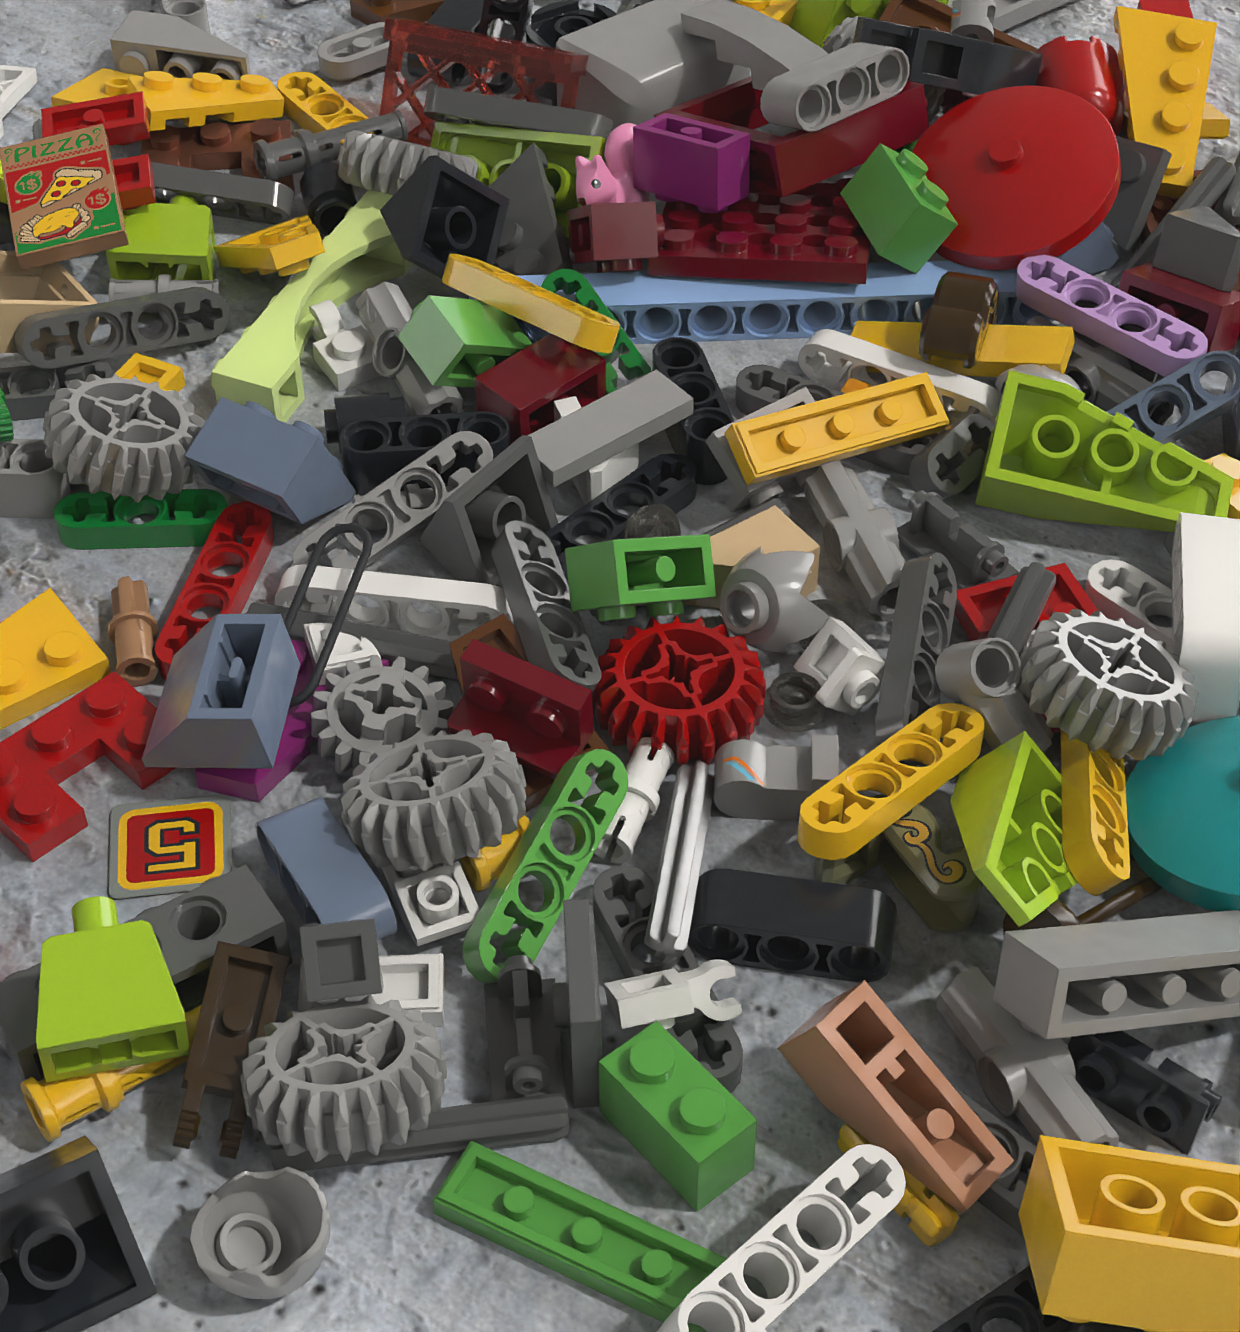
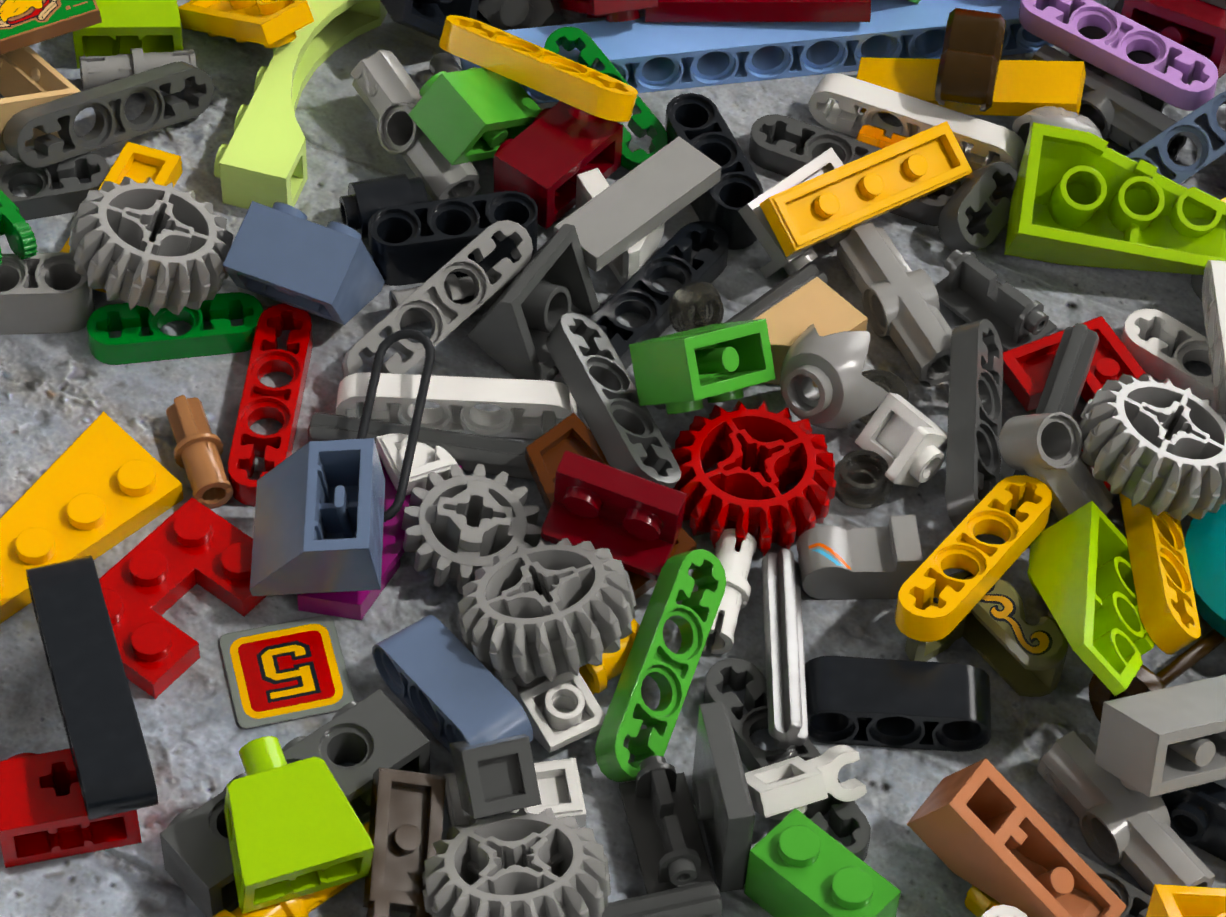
camera: 10 degrees left, 5 degrees up
white plate [309,299,381,391] -> none

